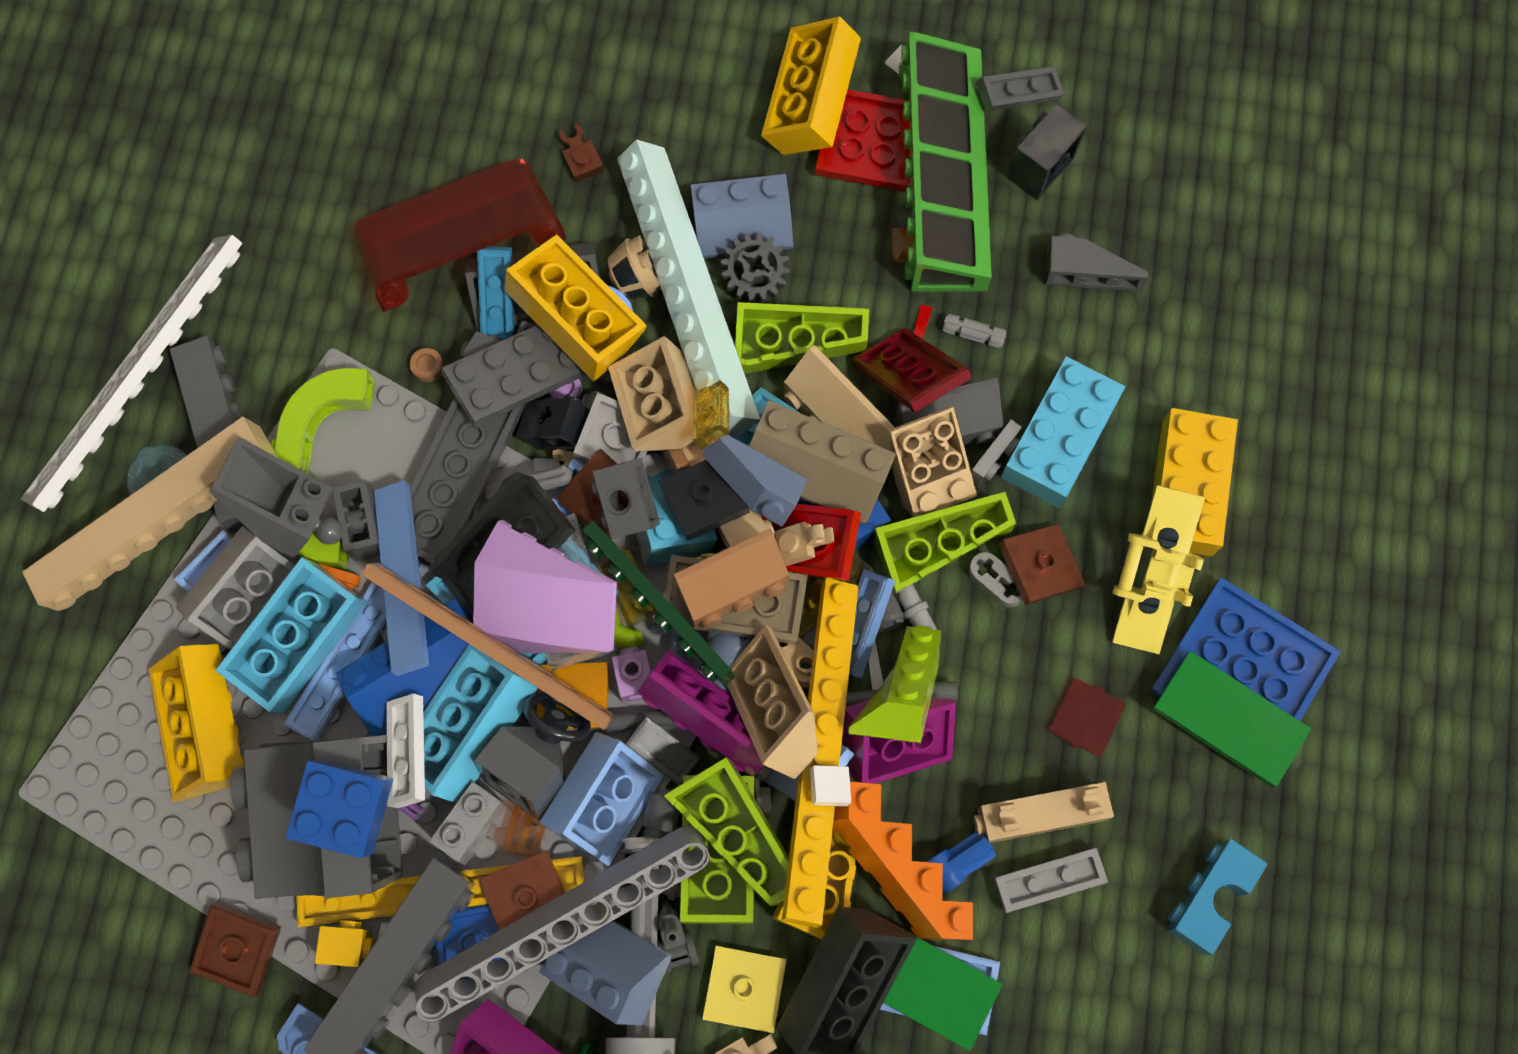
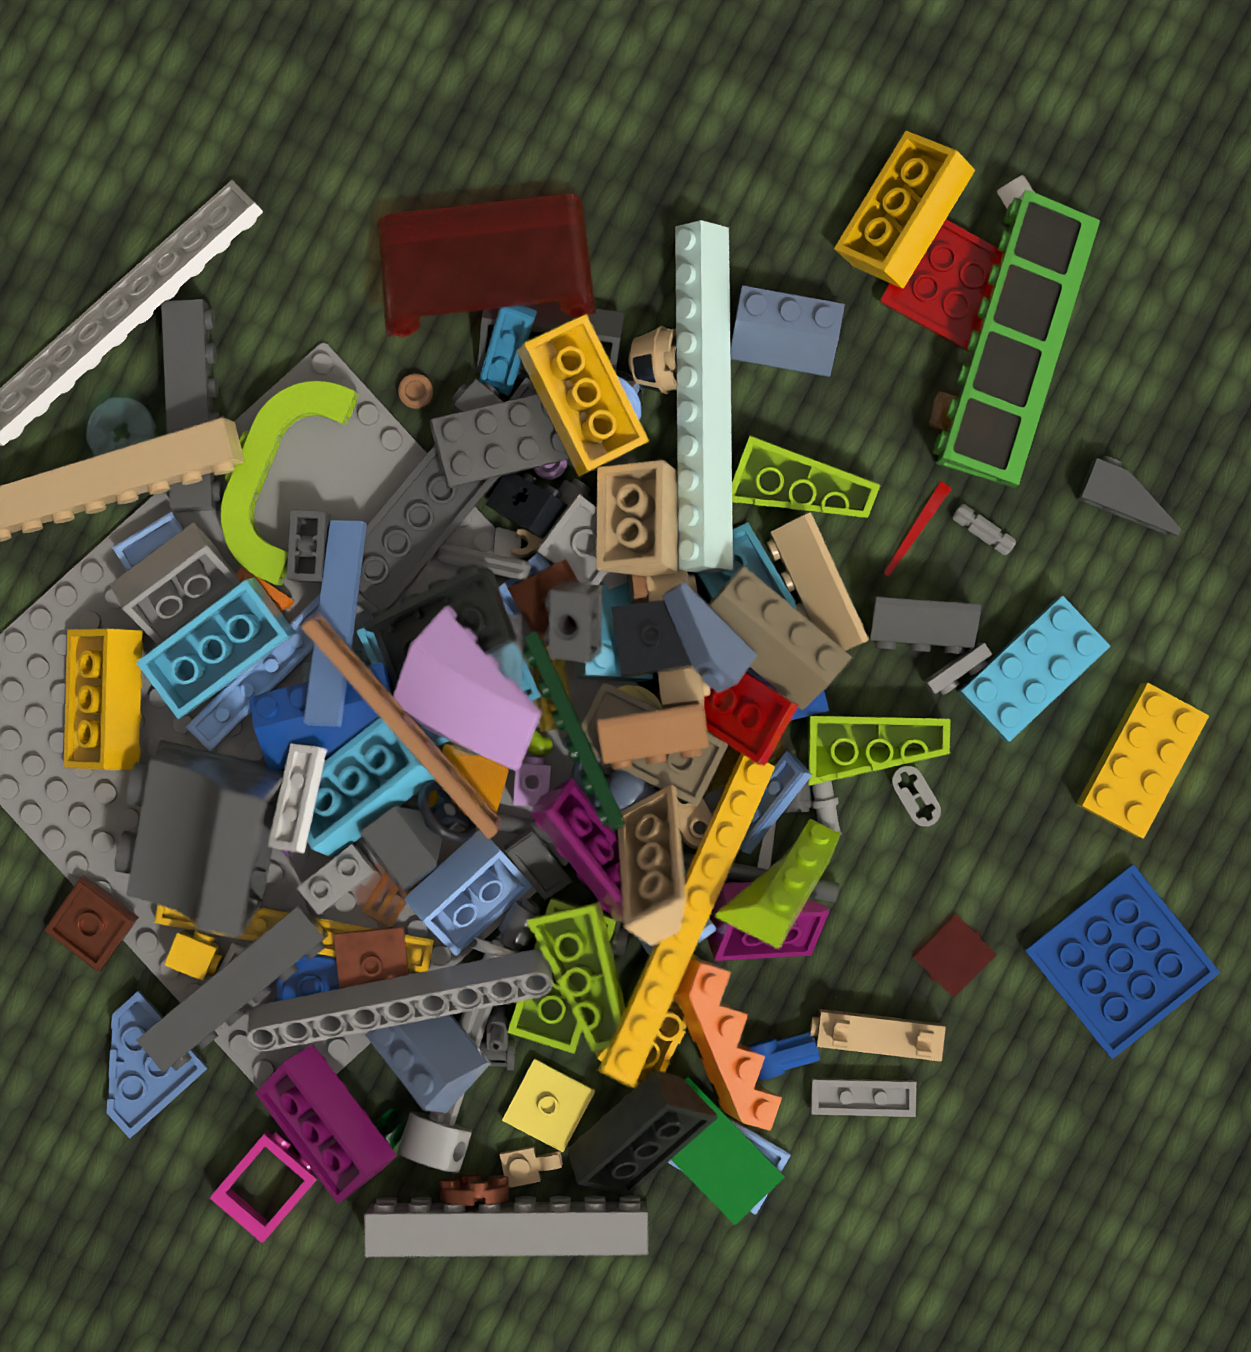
camera: 10 degrees right, 15 degrees up
dark grey slope [209,437,343,558] -> none
blue brick [285,759,394,858] -> none
copper plate [559,124,604,183] -> none
clear yellow plate [693,380,729,449] -> none
dark grey gear [720,232,790,303] -> none
tan plate [775,522,834,566] -> none
white tile [810,766,851,806] -> none
dark red tile [851,328,971,413] -> none
tan slope [889,406,977,517] -> none
dark grey plate [976,66,1065,111] -> none
copper plate [999,524,1086,605] -> none
black brick [1008,104,1087,201] -> none
light yellow piece [1112,485,1205,654] -> none
green tile [1152,651,1311,788] -> none
dark azure arch [1167,839,1268,956] -> none

